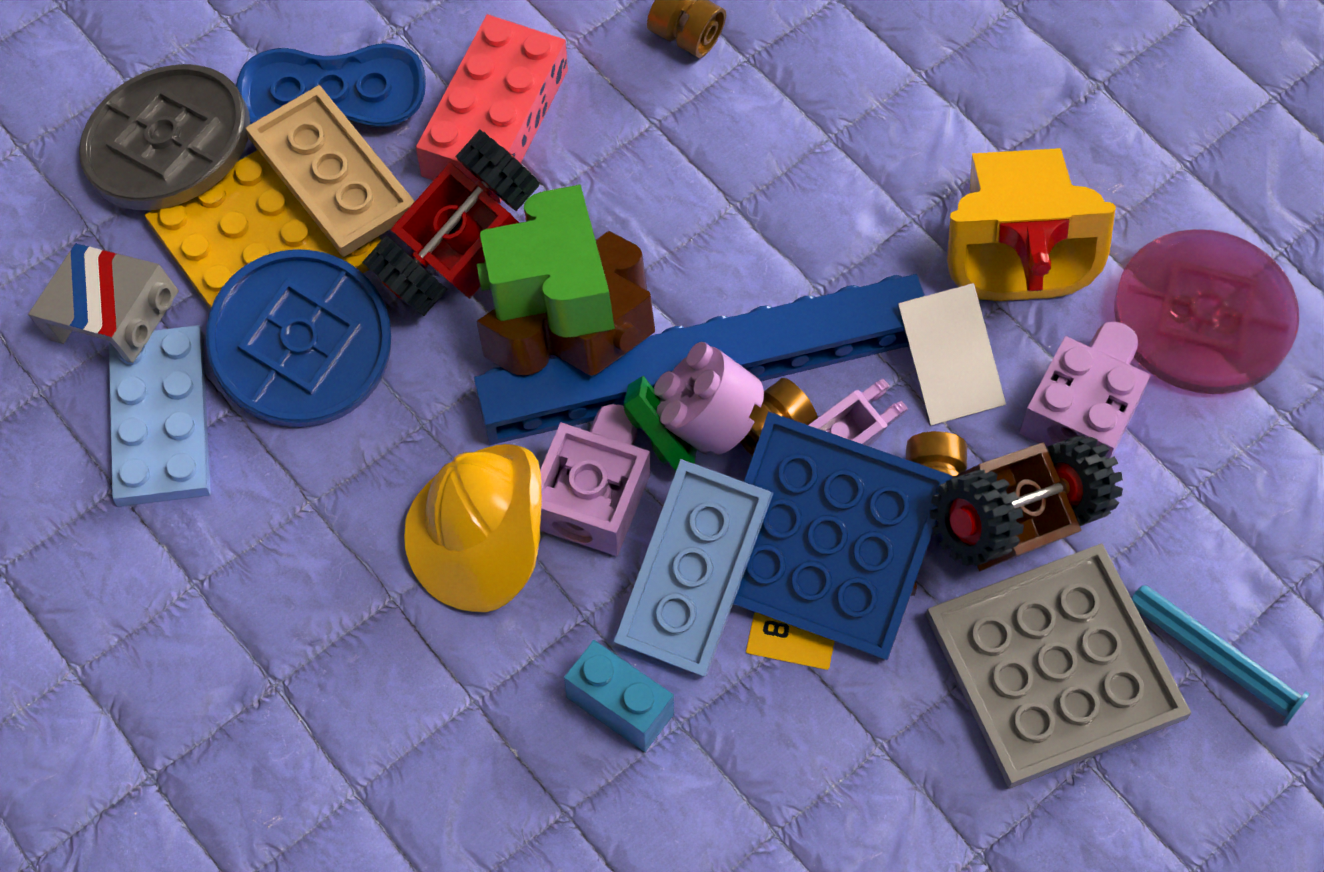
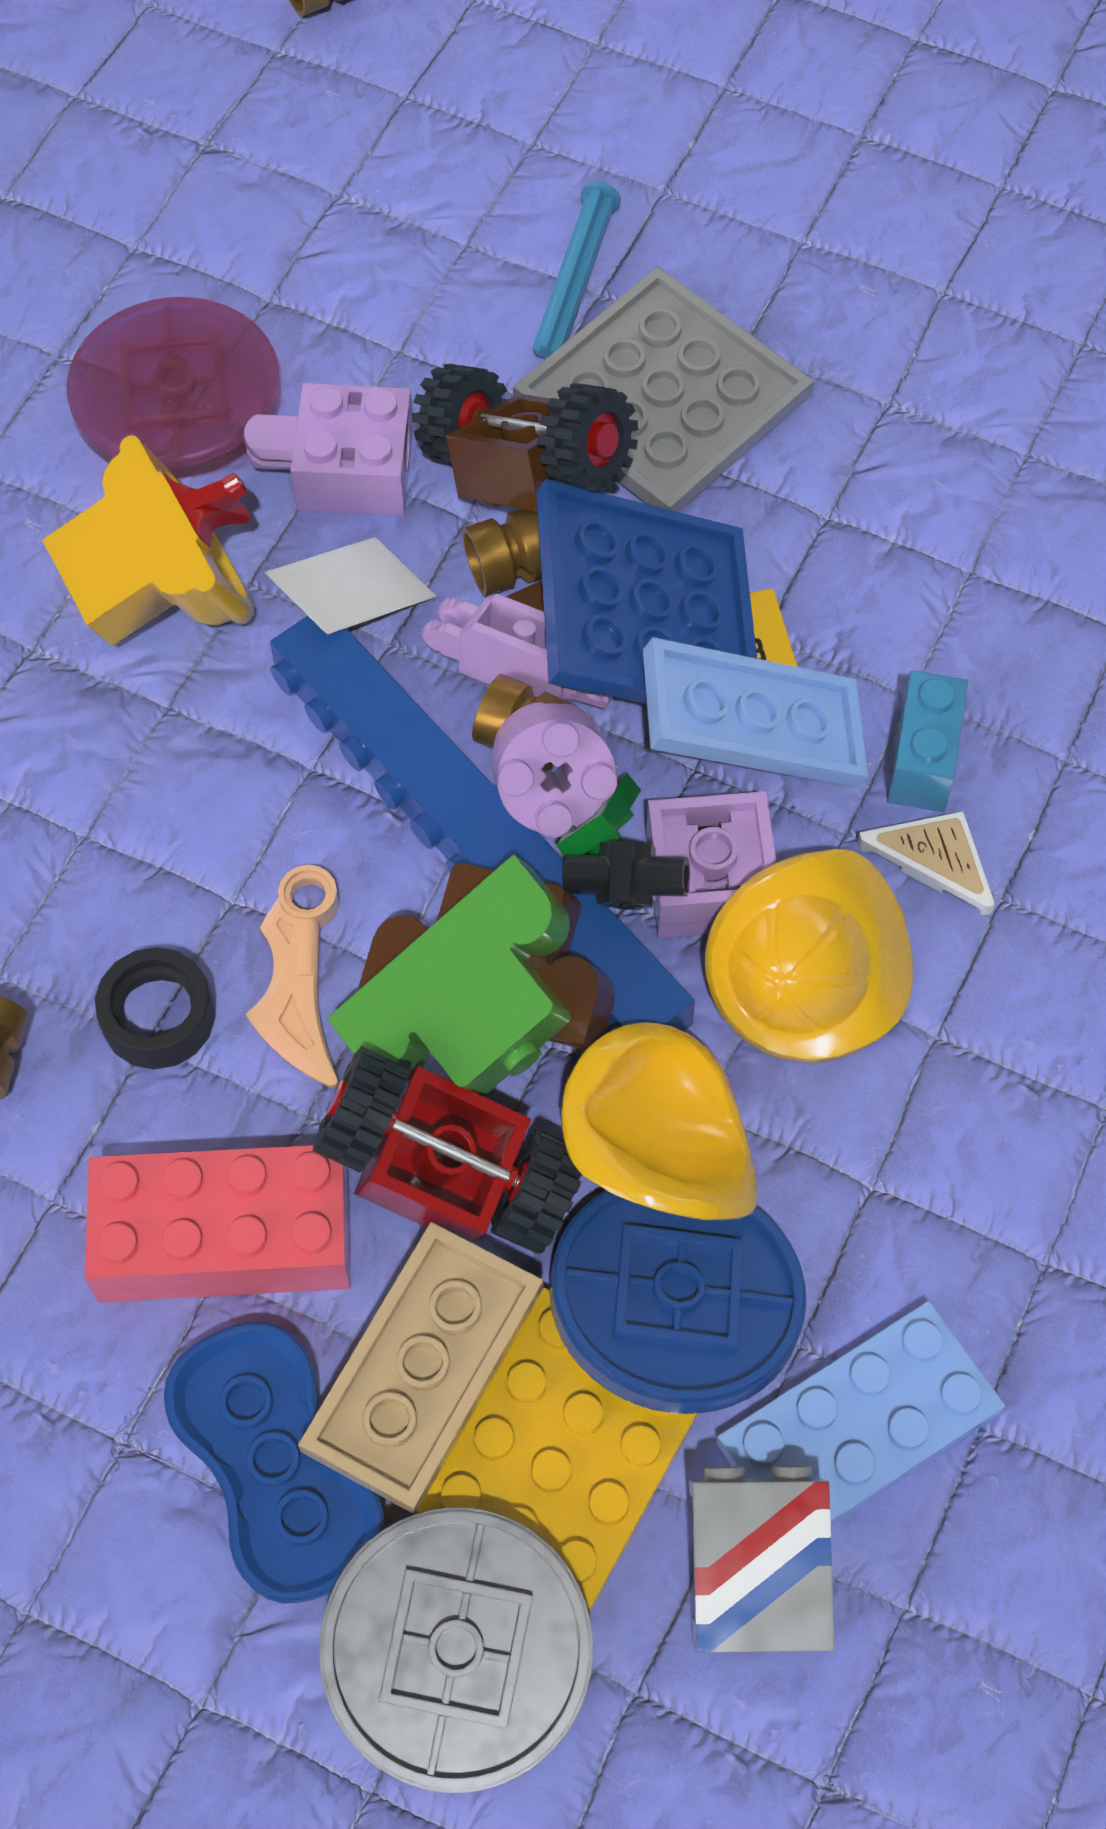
camera: 115 degrees left, 0 degrees up
none -> black tyre [94,947,215,1070]
none -> light nougat piece [245,864,340,1088]
none -> yellow piece [561,1022,758,1220]
none -> black axle [563,841,690,910]
none -> tile [858,811,995,916]

